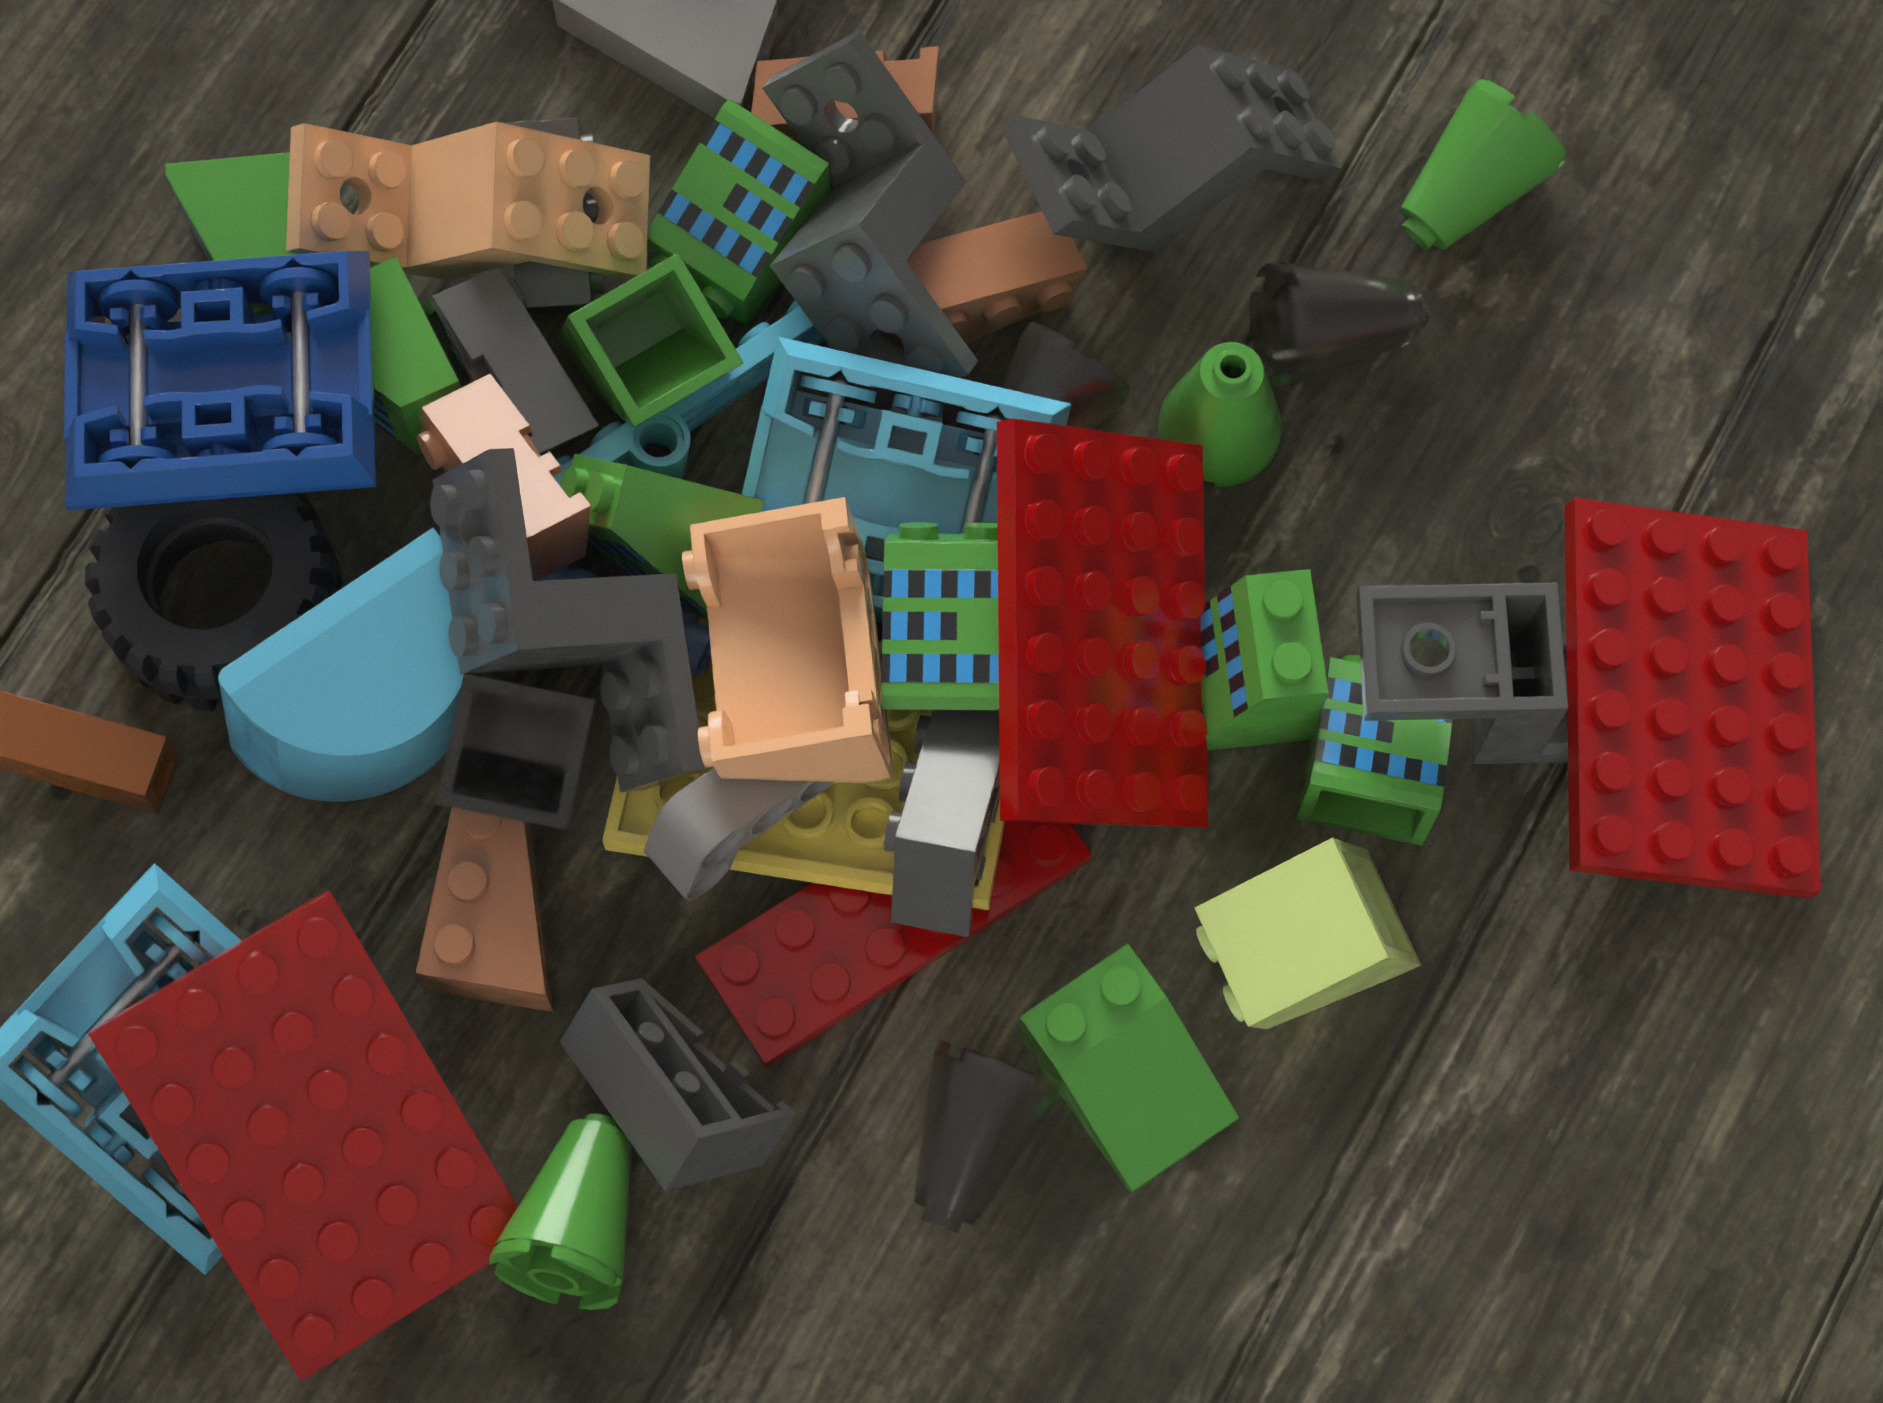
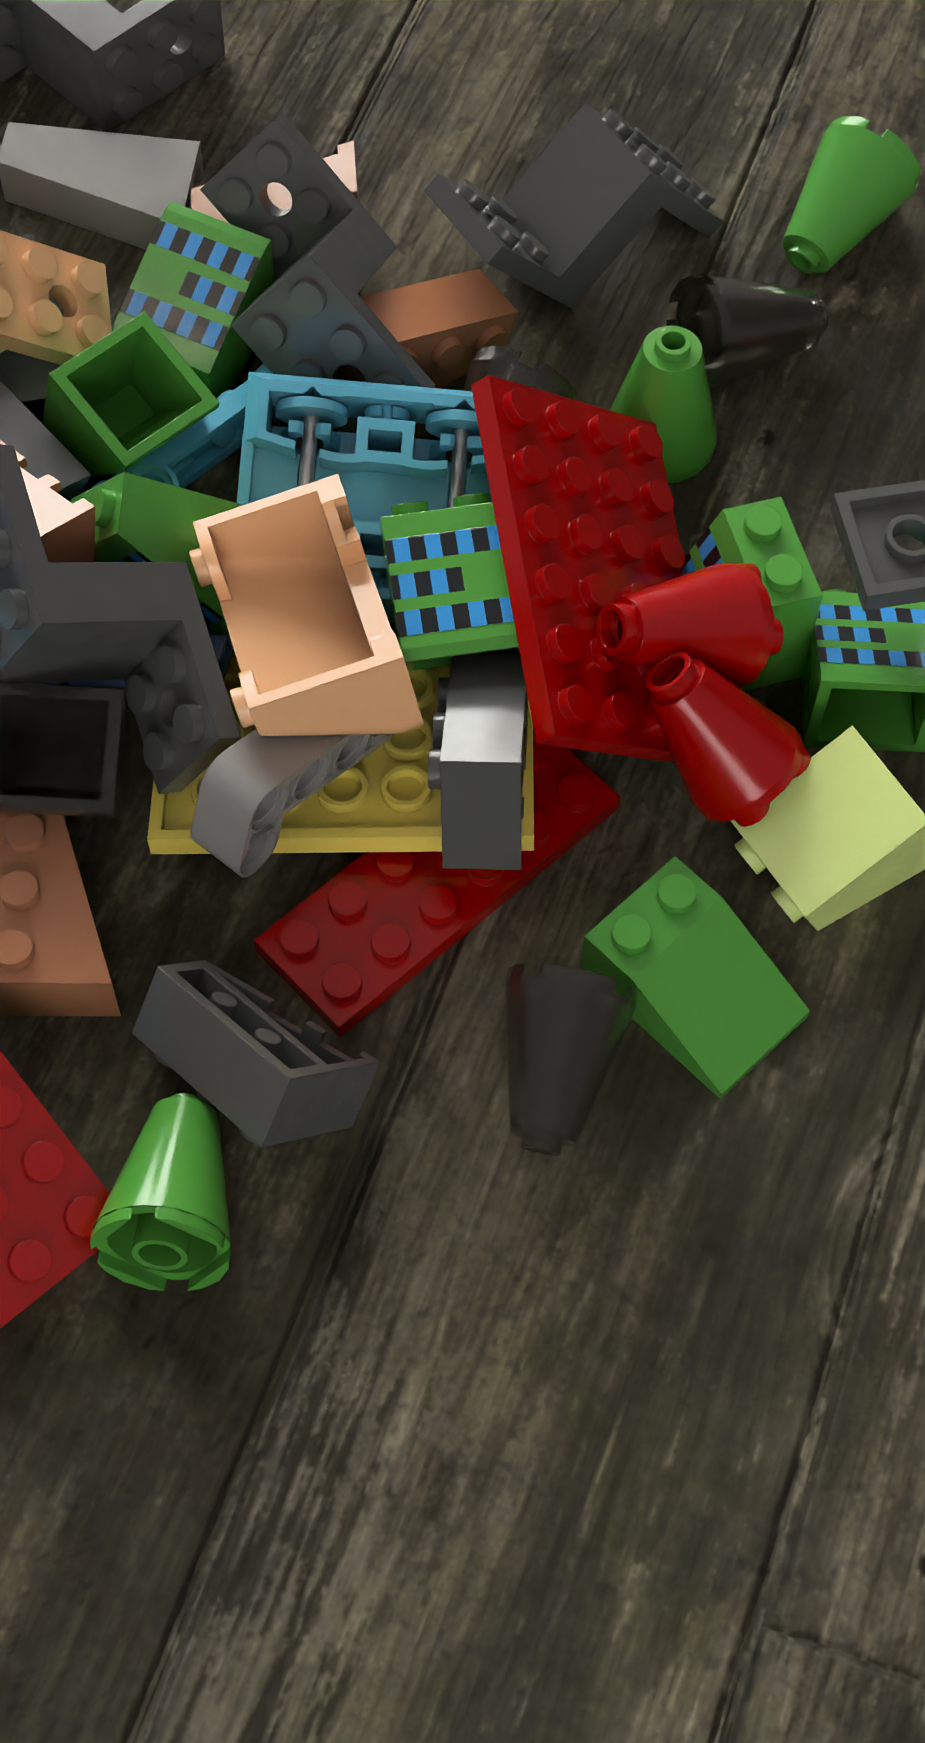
camera: 10 degrees left, 10 degrees down
none -> red cone [596,563,784,688]
none -> red cone [646,652,811,827]

